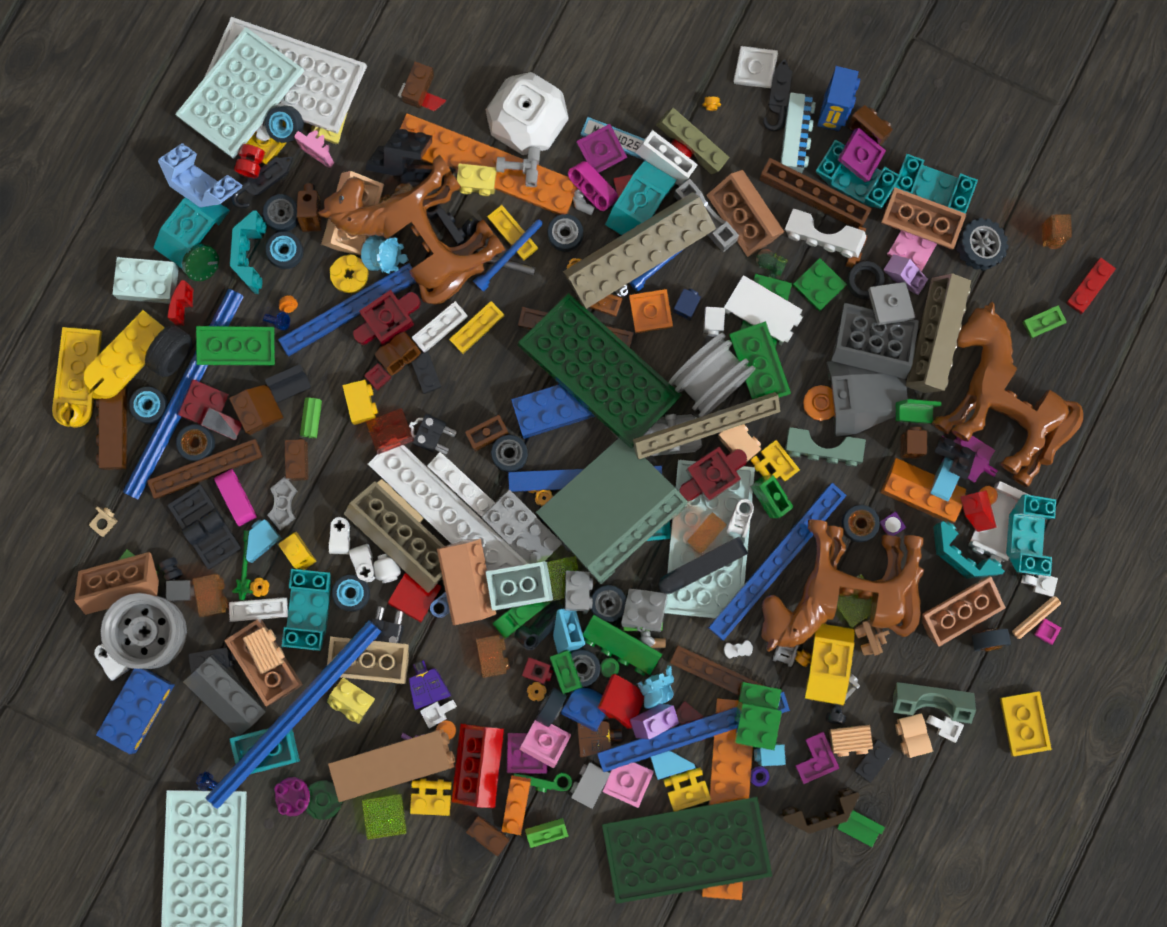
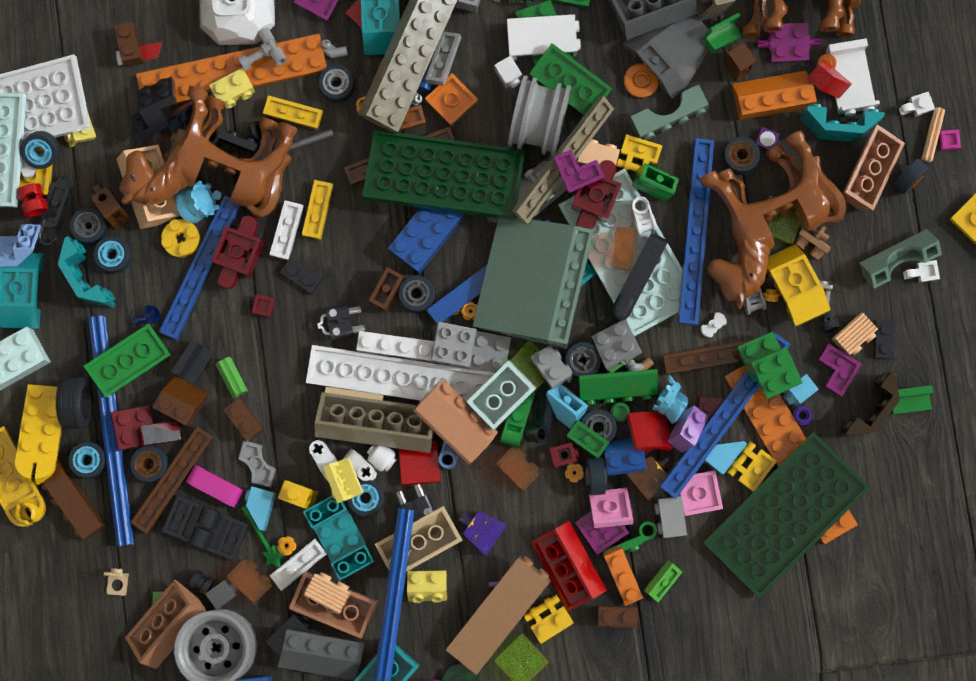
camera: 30 degrees left, 0 degrees up
red slope [168,280,193,326] -> none
dark green tile [182,244,219,282] -> none
orange plate [279,296,298,313] -> none
bright pink piece [294,130,334,168] -> none
yellow brick [343,380,378,425] -> none
clear red plate [366,408,414,455] -> none
reddish brown brick [375,332,421,376] -> none
white plate [420,700,457,728] -> none
orange plate [436,721,456,740] -> none
blue piece [473,219,542,292] -> none
dark pink beam [568,161,618,211] -> none
dark blue brick [673,289,701,321] -> none
light nougat brick [895,713,933,758] -> none
medium azure slope [930,457,959,502] -> none
black plate [934,436,976,480] -> none
teal slope [1006,494,1056,577] -> none
none -> light yellow bracket [323,458,363,503]
none -> light grey plate [425,31,461,86]
none -> magenta plate [553,150,604,193]

